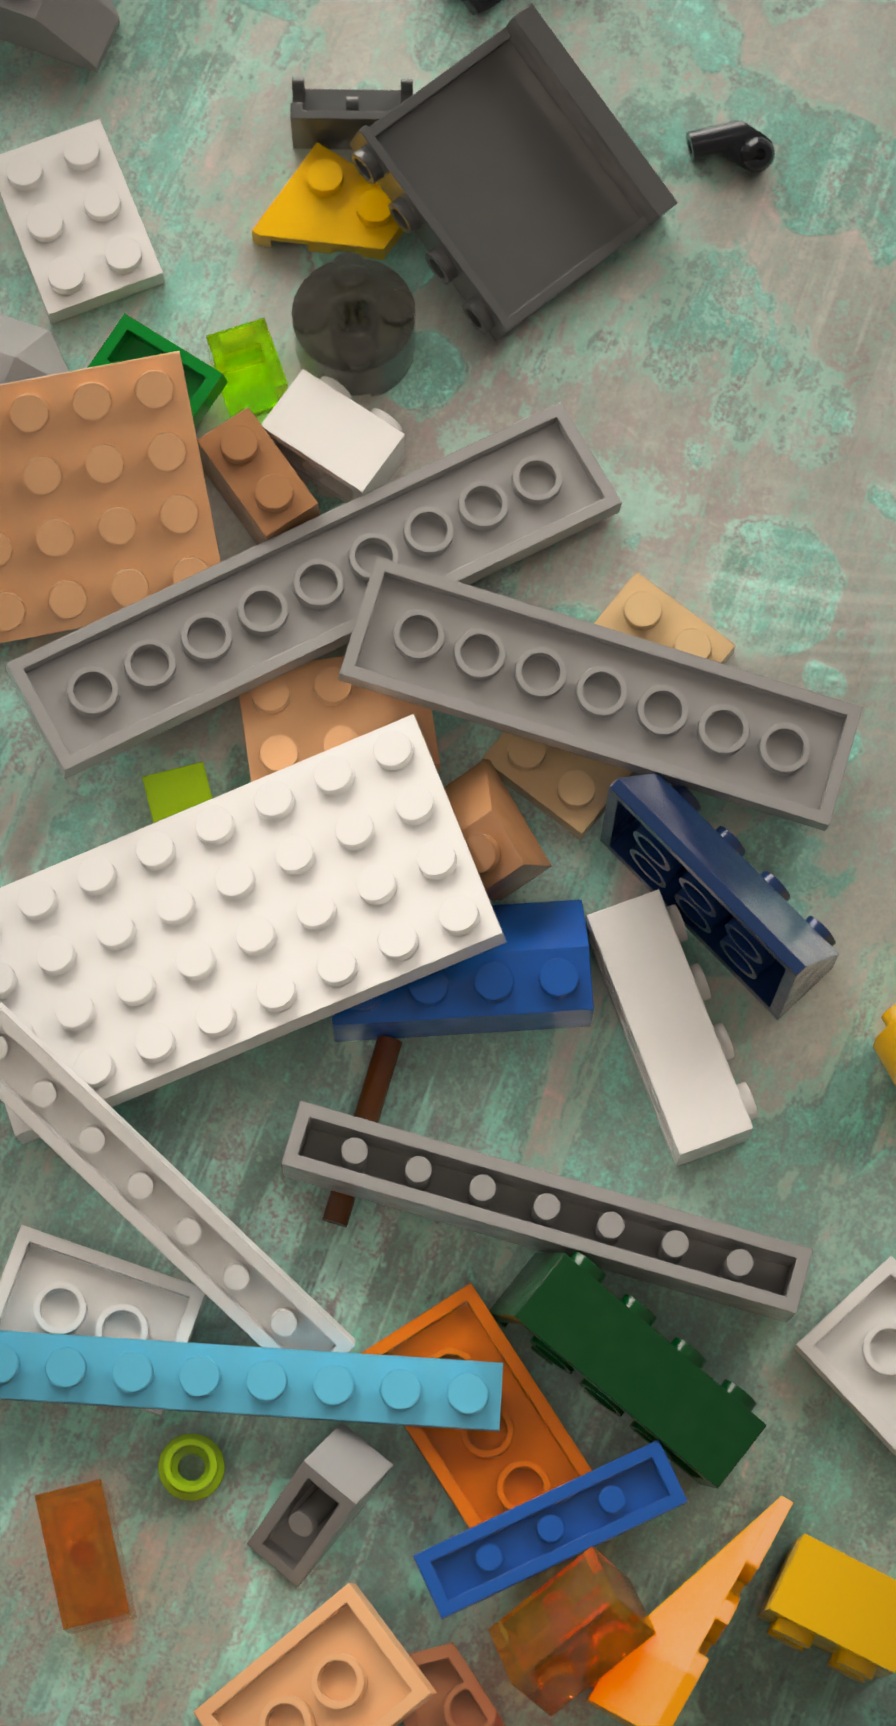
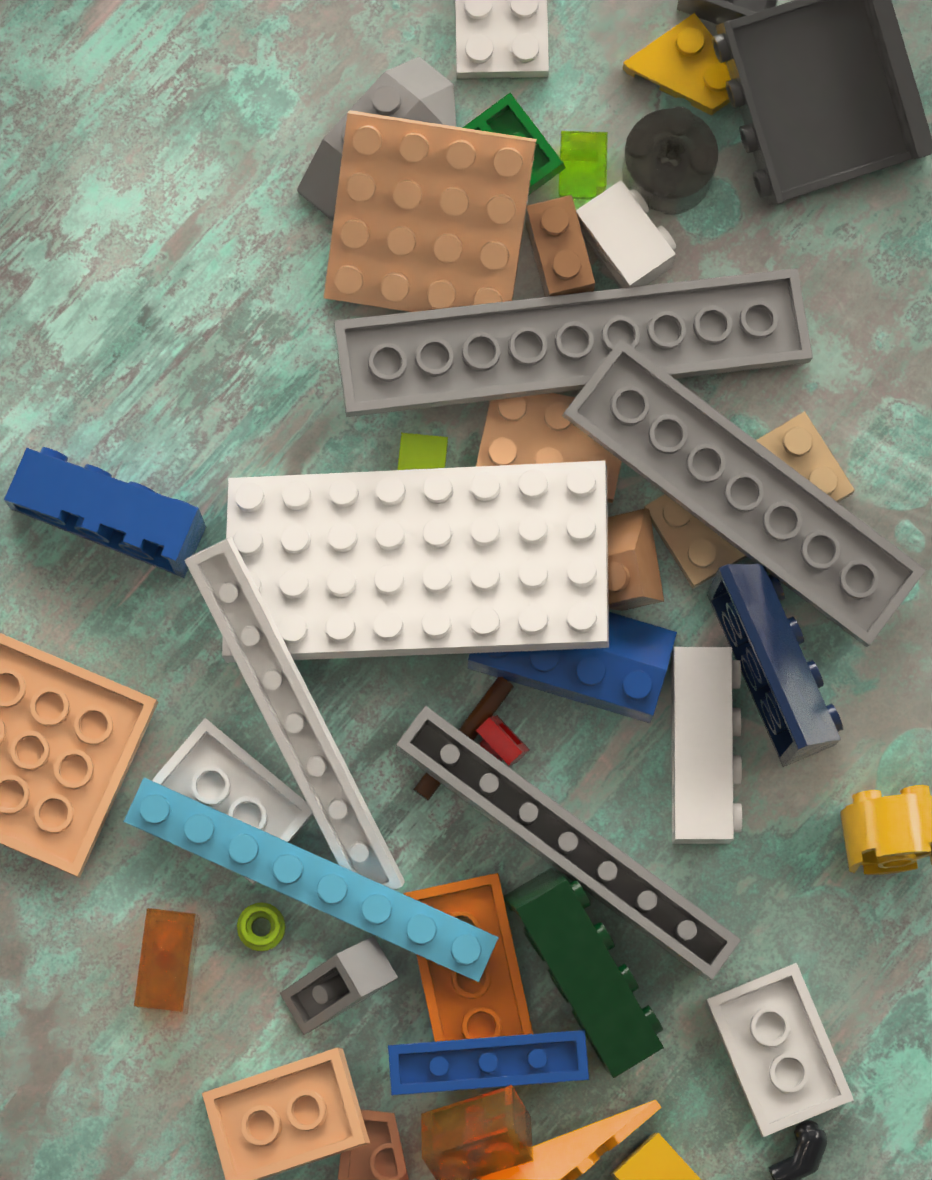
camera: 20 degrees right, 5 degrees up
none -> red plate [476,715,530,766]

